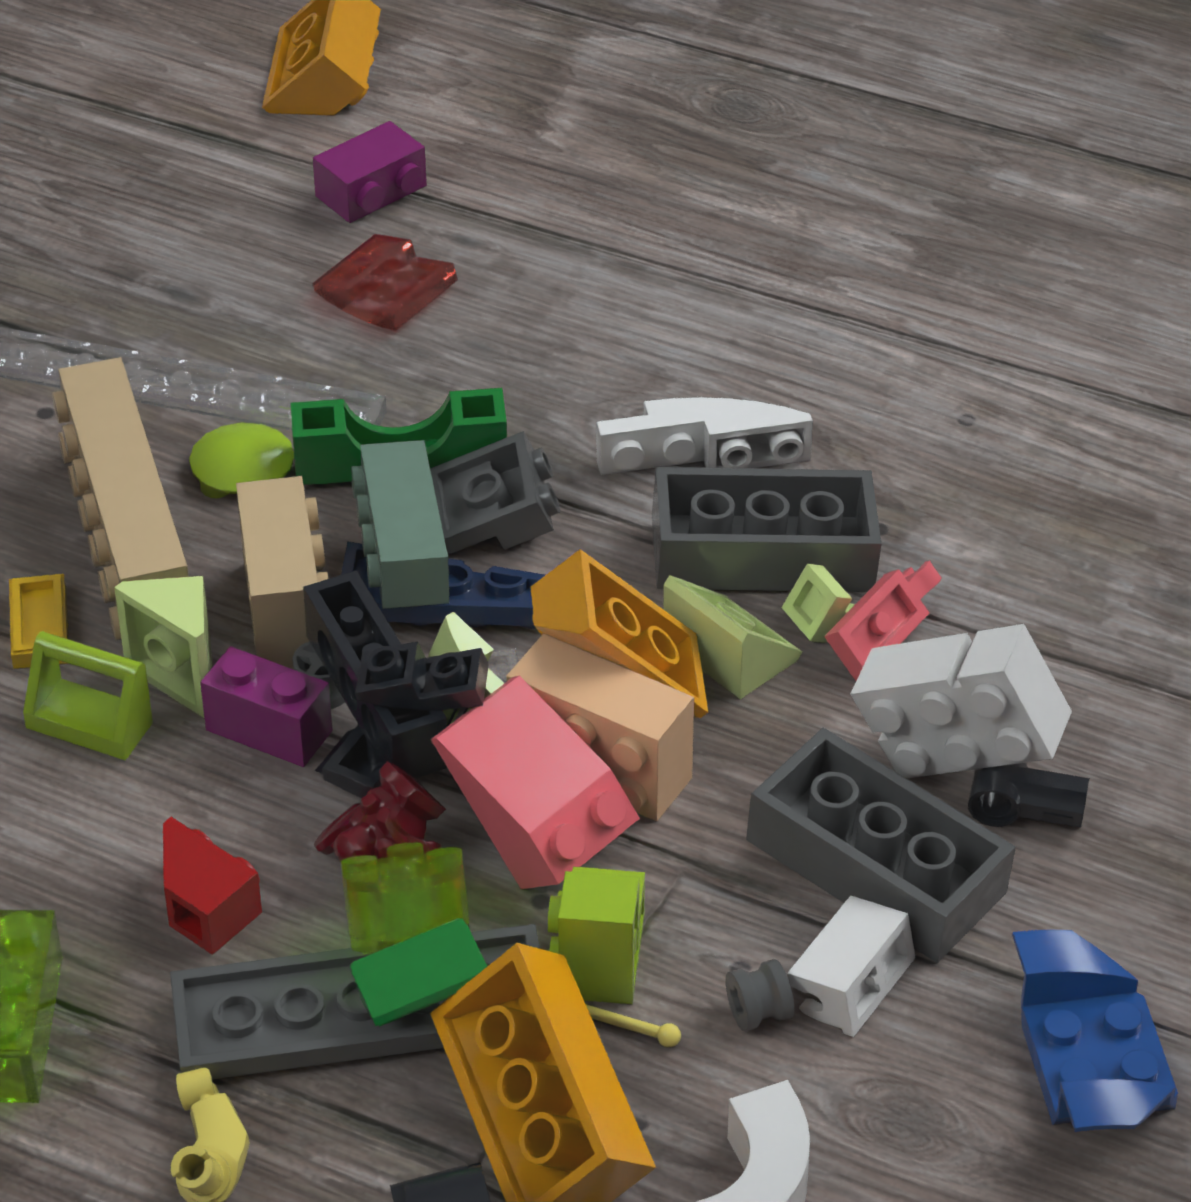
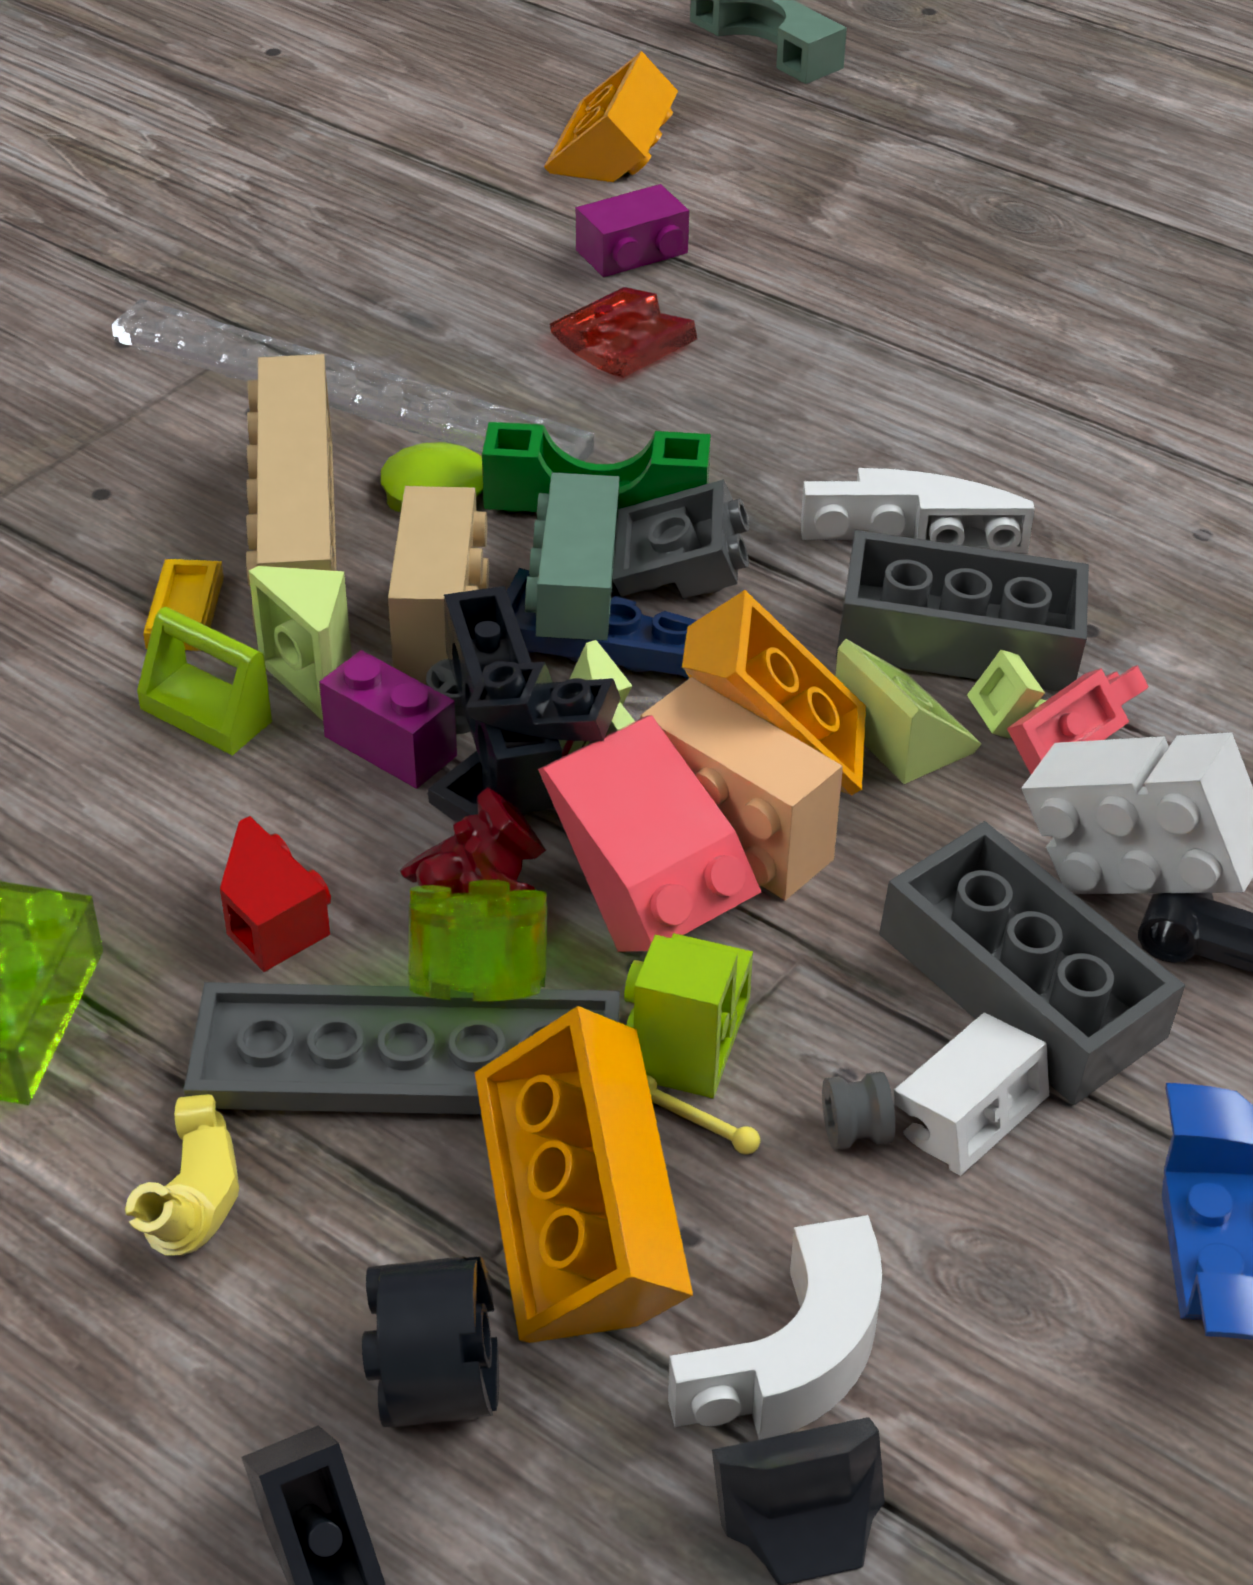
camera: 10 degrees right, 0 degrees up
green slope [350,918,487,1027] -> none

